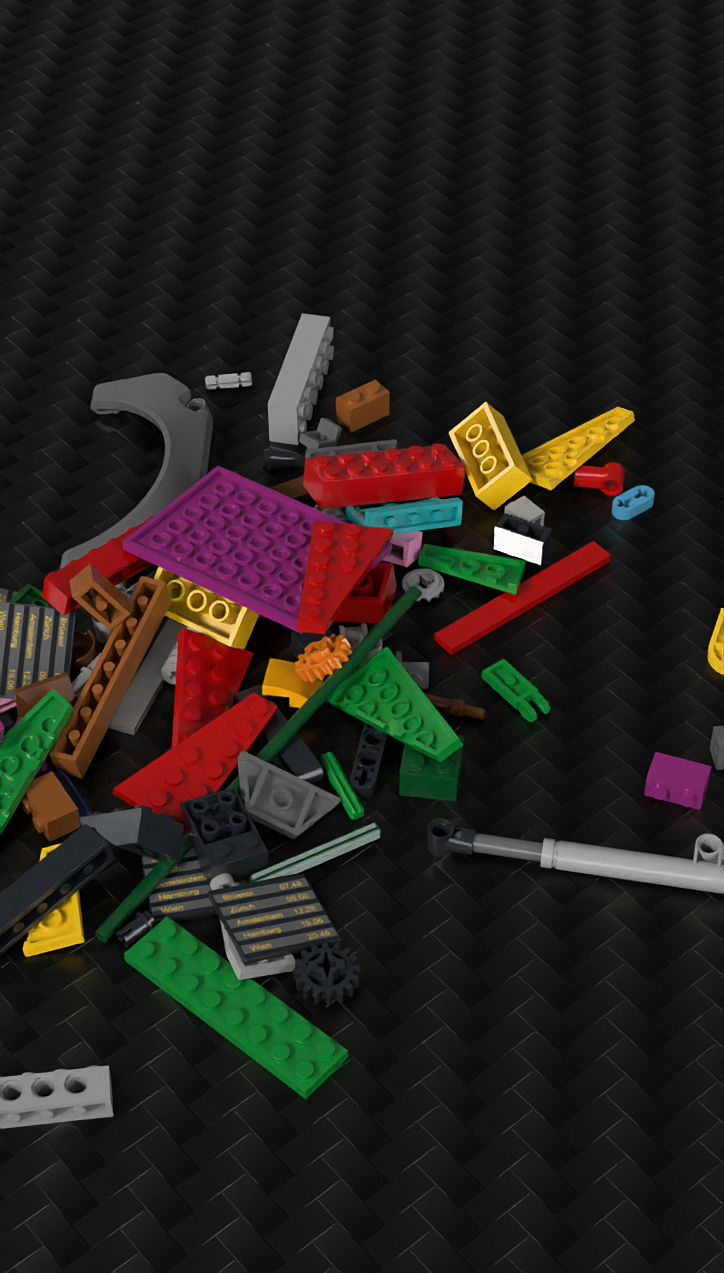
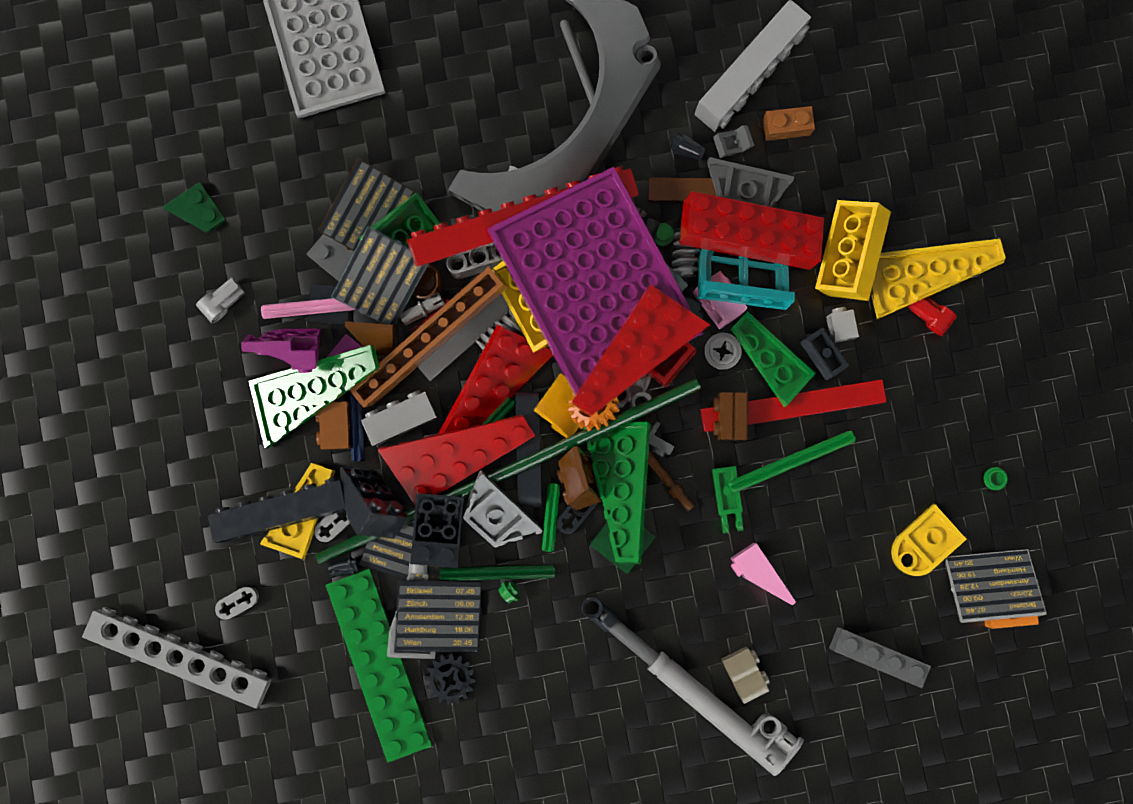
camera: 25 degrees right, 40 degrees up
dark orange brick [70,564,131,631] -> none
light grey axle [205,372,252,390] -> none
dark azure beam [612,485,654,520] -> none
magenta brick [644,752,711,810] -> none
none -> light grey beam [215,586,259,620]
none -> light grey beam [314,513,350,542]
none -> light grey brick [361,390,438,447]
none -> green plate [499,581,520,603]
none -> reddish brown slope [557,446,602,510]
none -> dark grey piece [560,20,595,105]
none -> reddish brown brick [713,392,748,441]
none -> dark tan brick [721,647,770,703]
none -> green axle [728,431,856,493]
none -> bright pink slope [731,543,796,605]

